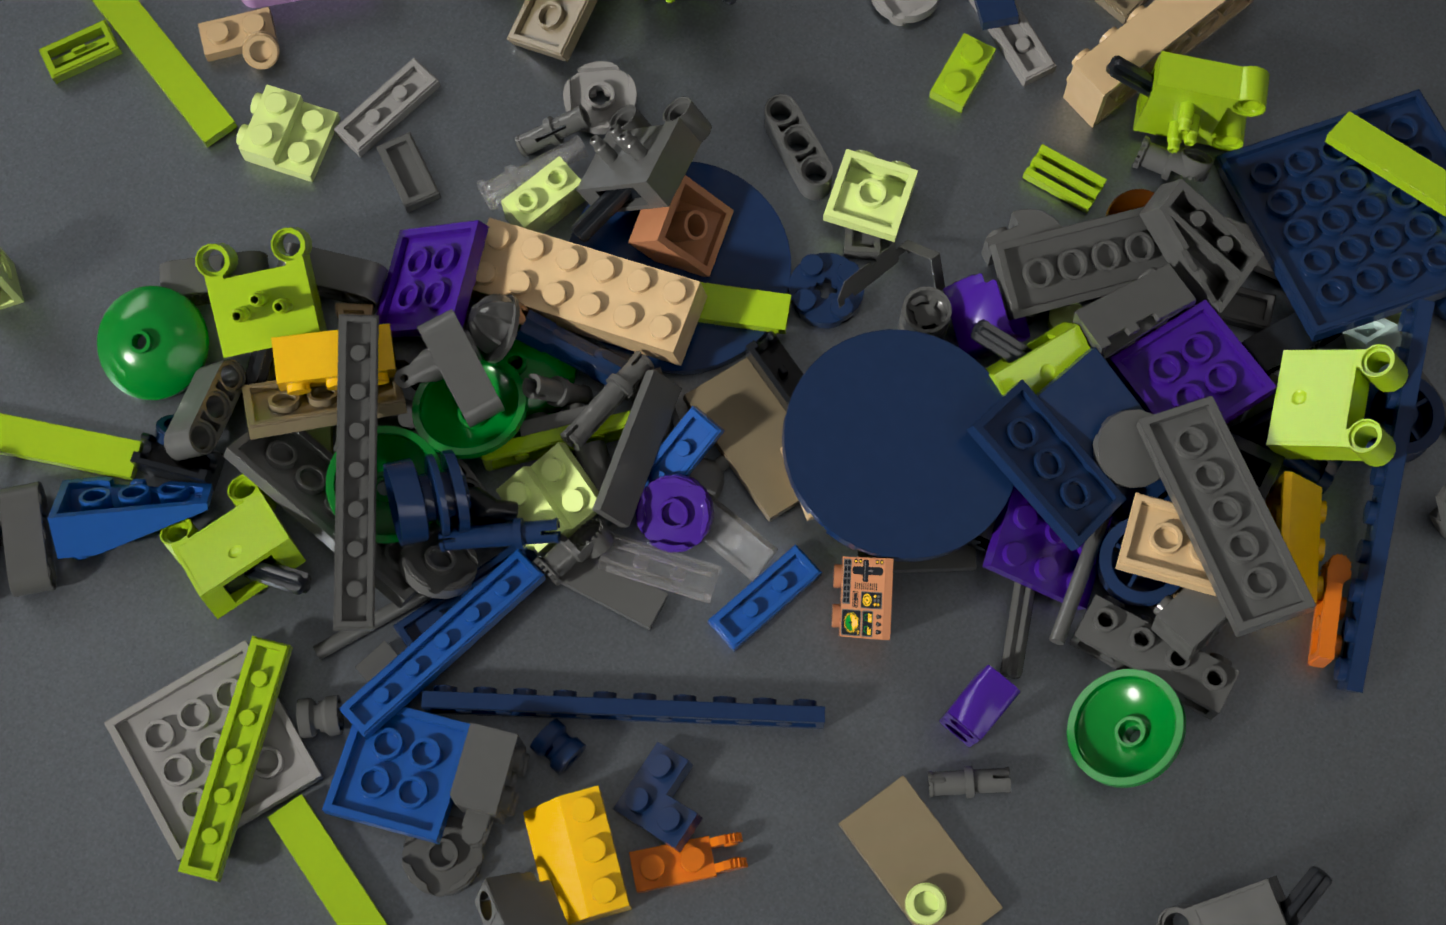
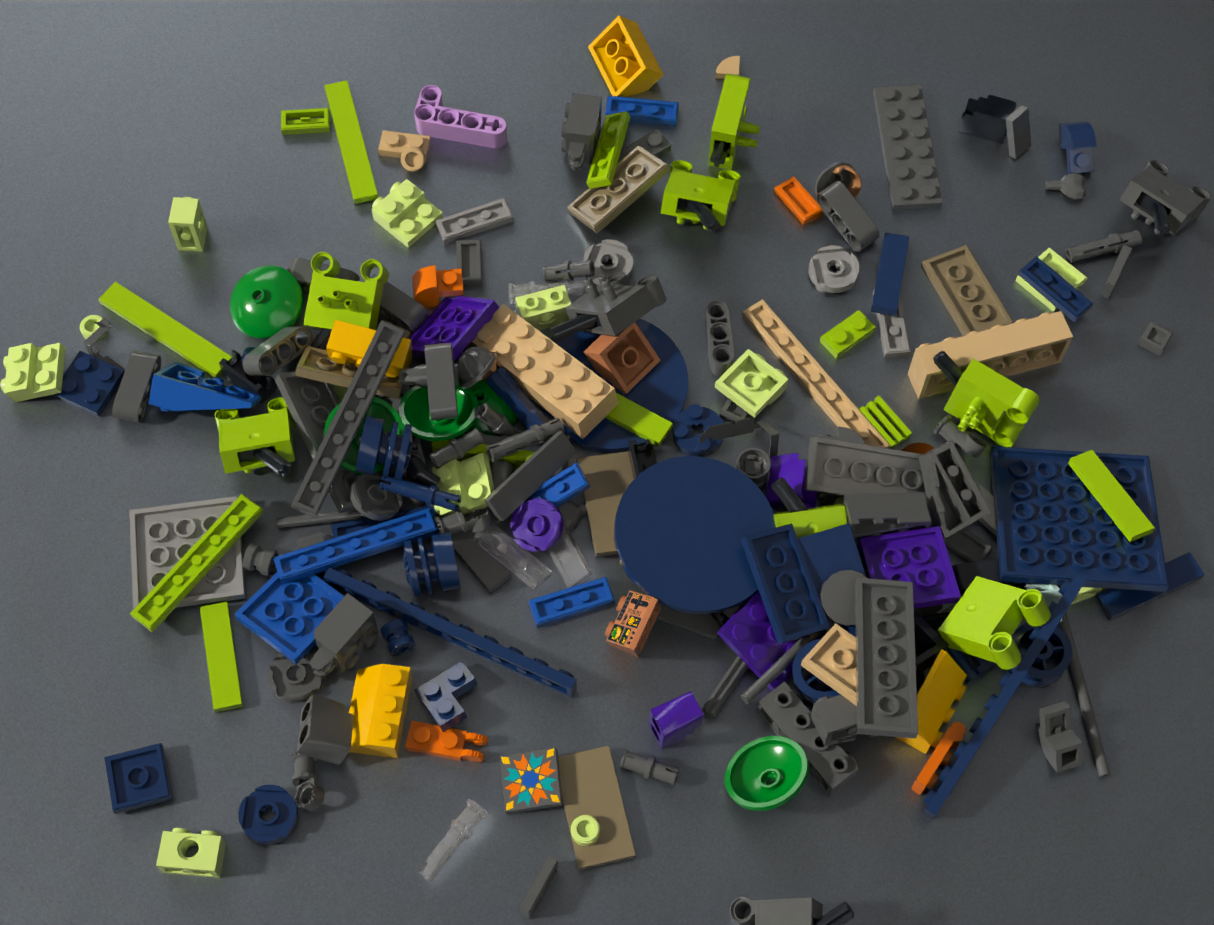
camera: 20 degrees right, 10 degrees down
none -> dark blue wheel [403,532,461,598]
none -> orange brick [412,265,464,309]
none -> dark grey pin [429,429,484,469]
none -> tile [500,747,563,814]
none -> tan tile [742,299,891,449]

